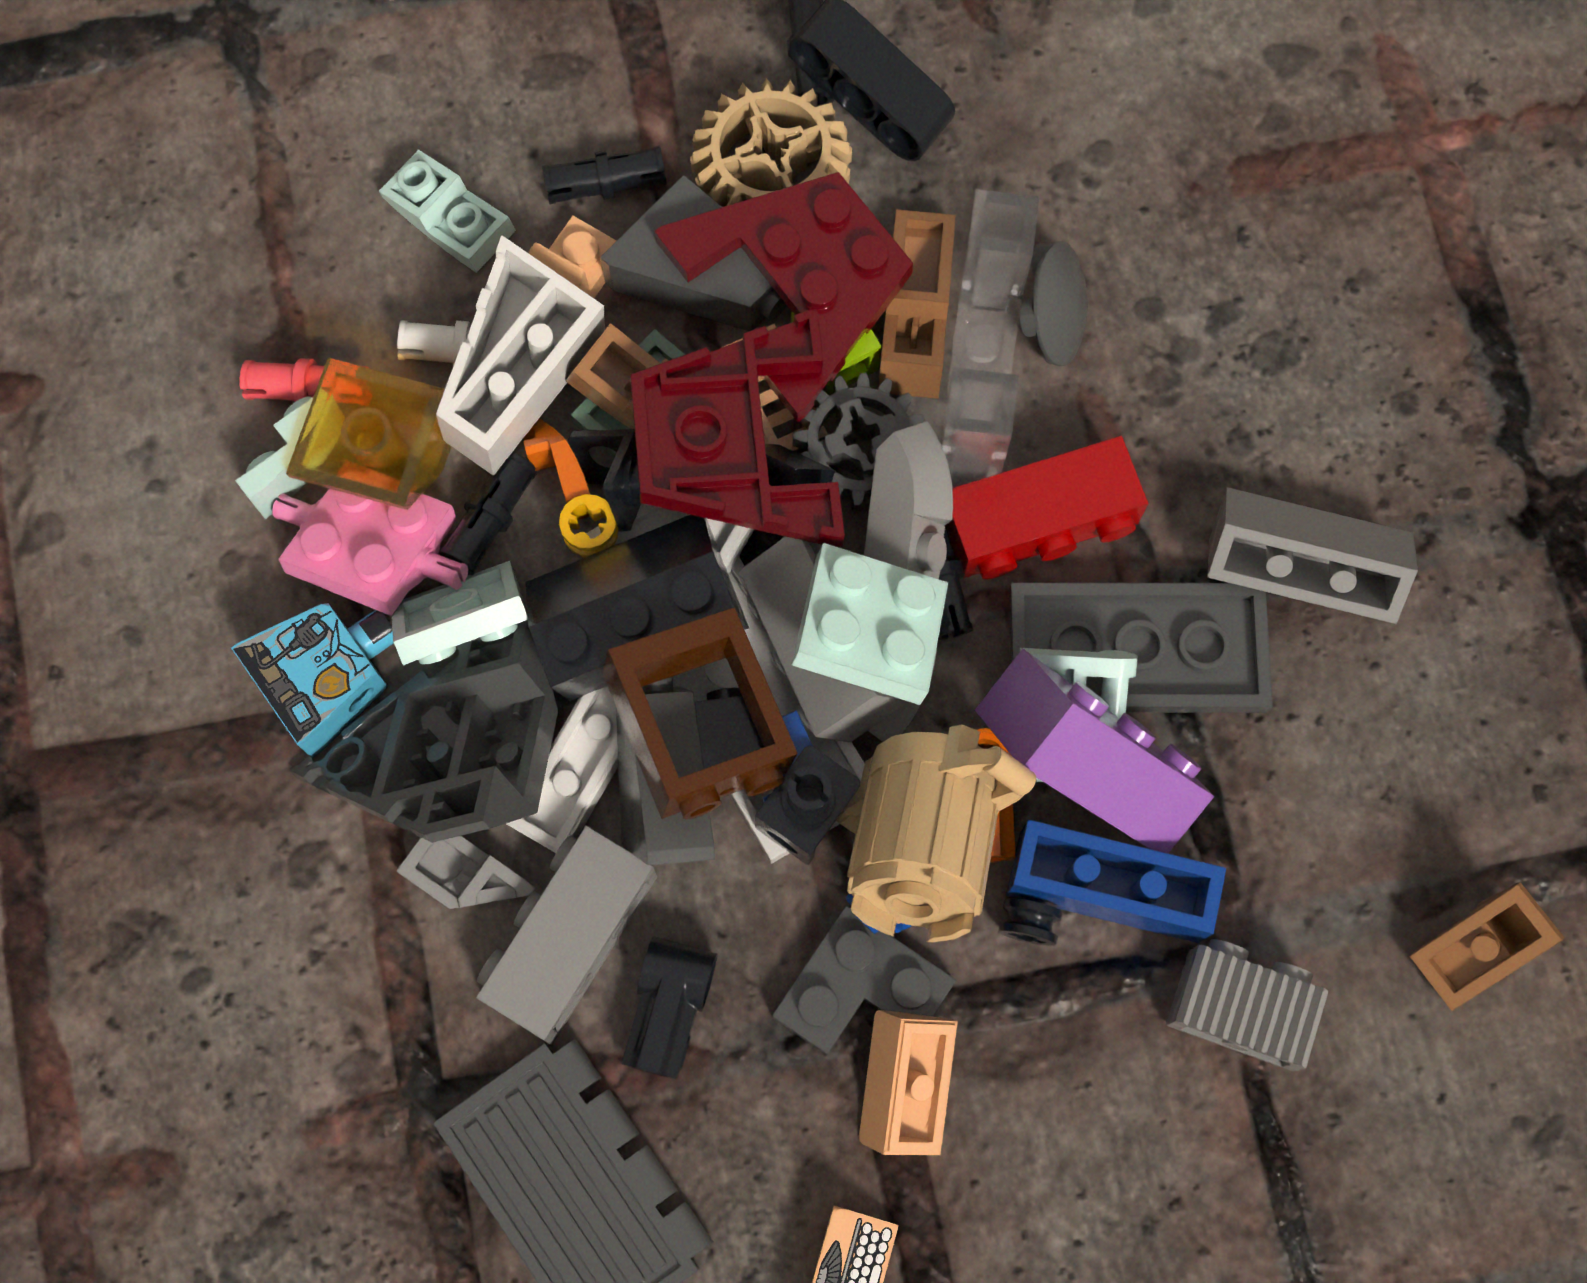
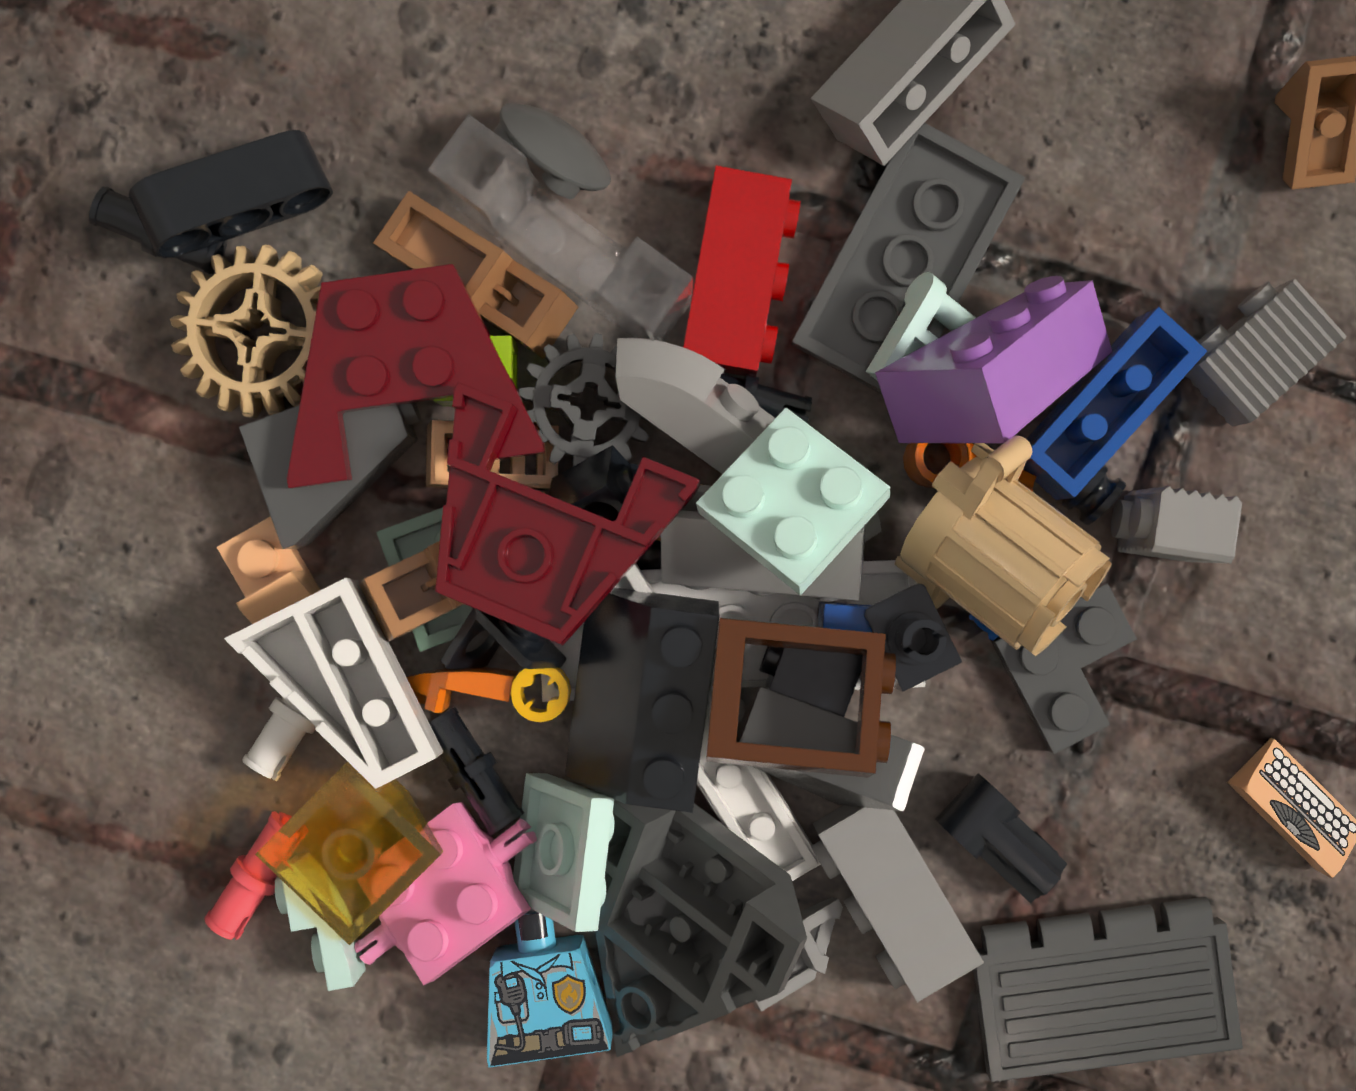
camera: 65 degrees left, 15 degrees up
light aqua slope [379,149,516,273] -> none
black pin [542,146,667,205] -> none
light nougat slope [859,1010,958,1155] -> none
none -> light grey brick [1111,486,1242,564]

